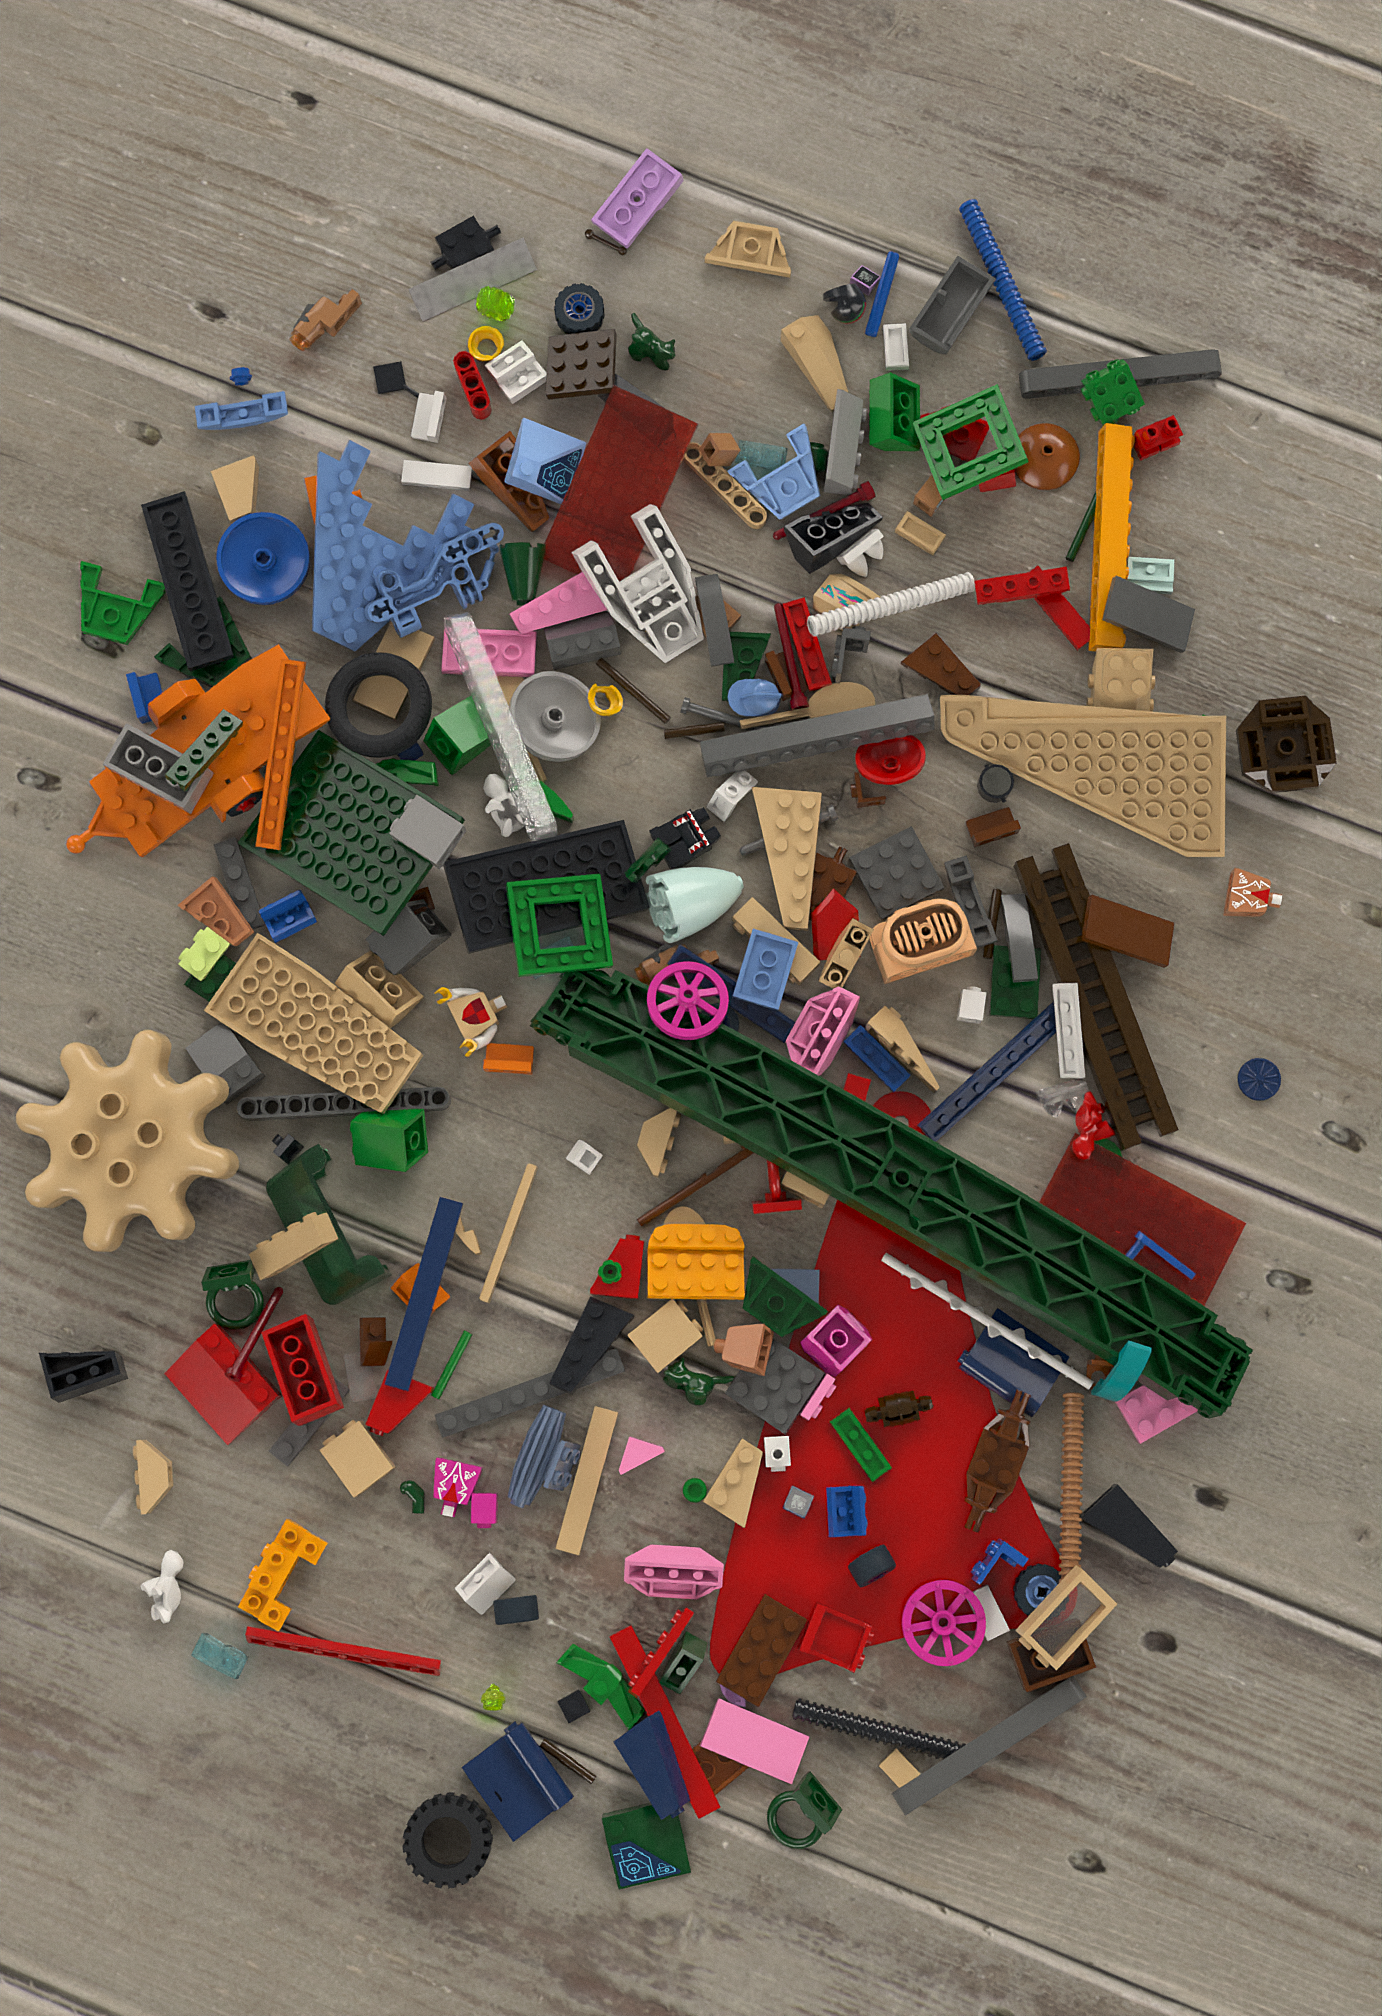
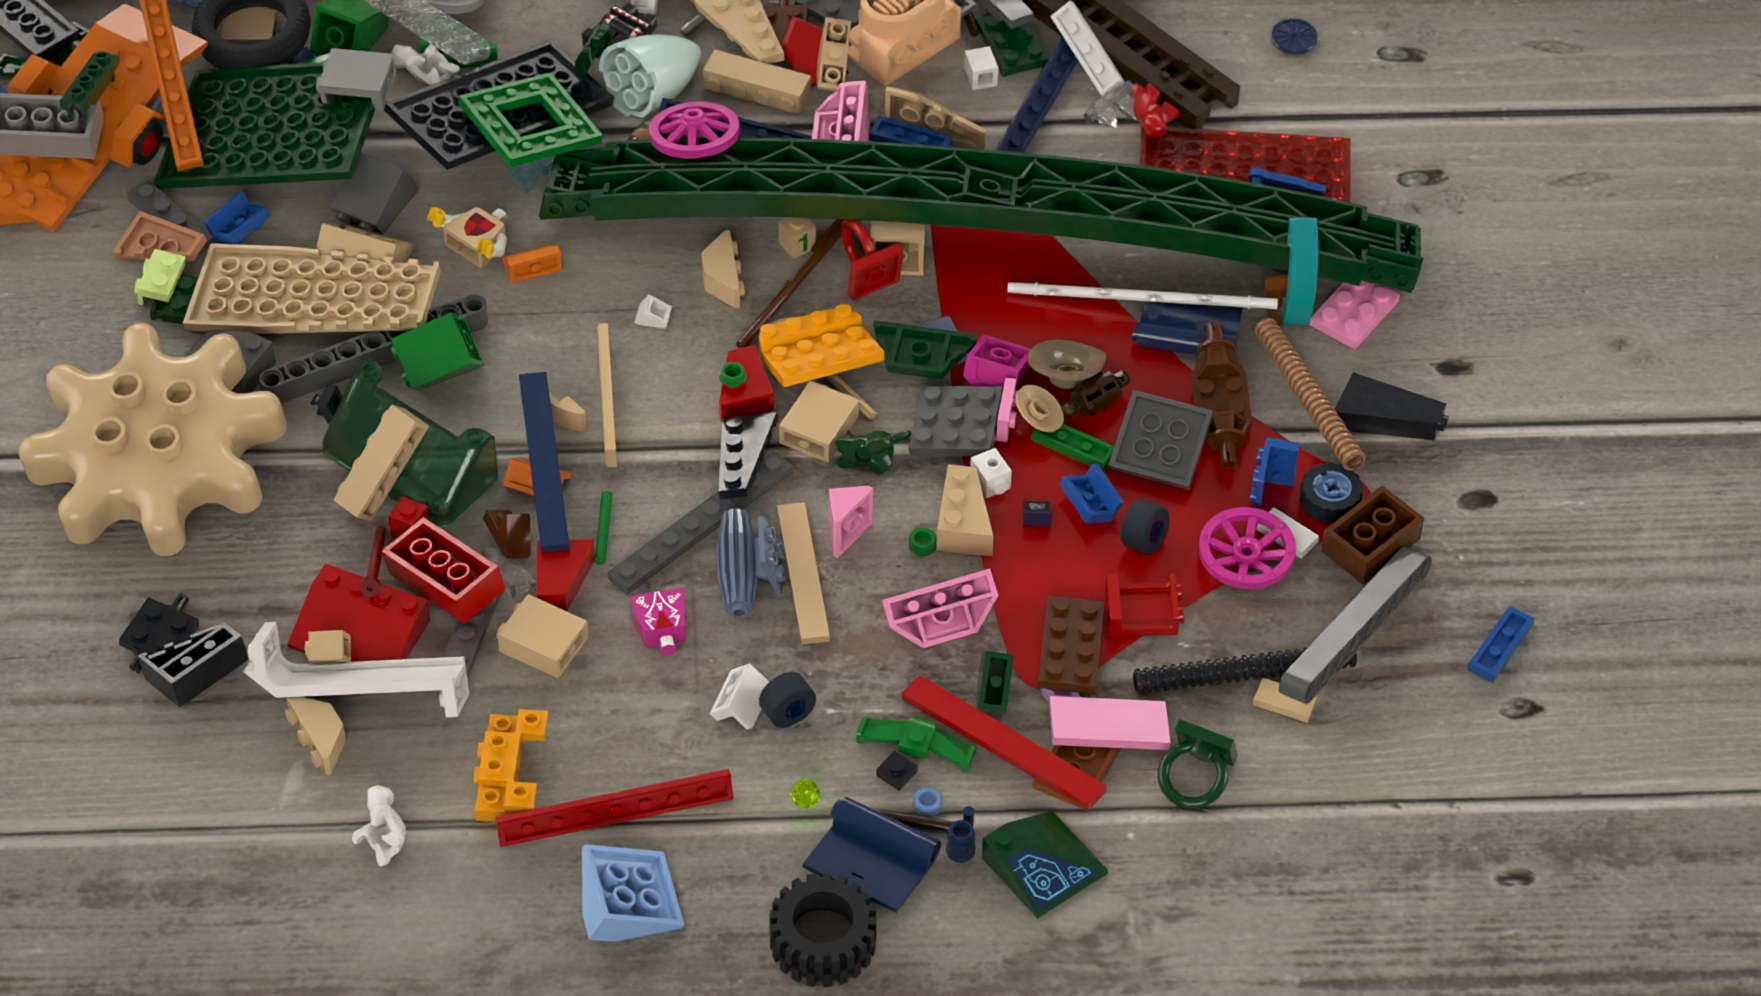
camera: 25 degrees left, 30 degrees down
clear light blue slope [191,1633,249,1679] -> none
dark green tile [201,1260,264,1330] -> none
dark green arm [400,1480,425,1514] -> none
dark pink brick [471,1493,498,1528] -> none
dark blue slope [613,1711,690,1820] -> none
red plate [628,1607,694,1698] -> none
nougat torso [714,1324,774,1376] -> none
medium blue plate [732,929,798,1011] -> none
window [1015,1565,1117,1670] -> none
none -> black plate [119,593,199,673]
none -> white panel [243,622,469,717]
none -> tan brick [305,630,351,664]
none -> red brick [388,496,429,539]
none -> light blue slope [582,844,685,942]
none -> medium blue tile [913,787,942,818]
none -> dark blue piece [946,806,976,863]
none -> tan dish [1016,385,1064,432]
none -> dark tan hat [1028,339,1106,389]
none -> dark grey plate [1108,390,1214,490]
none -> blue plate [1467,606,1535,683]

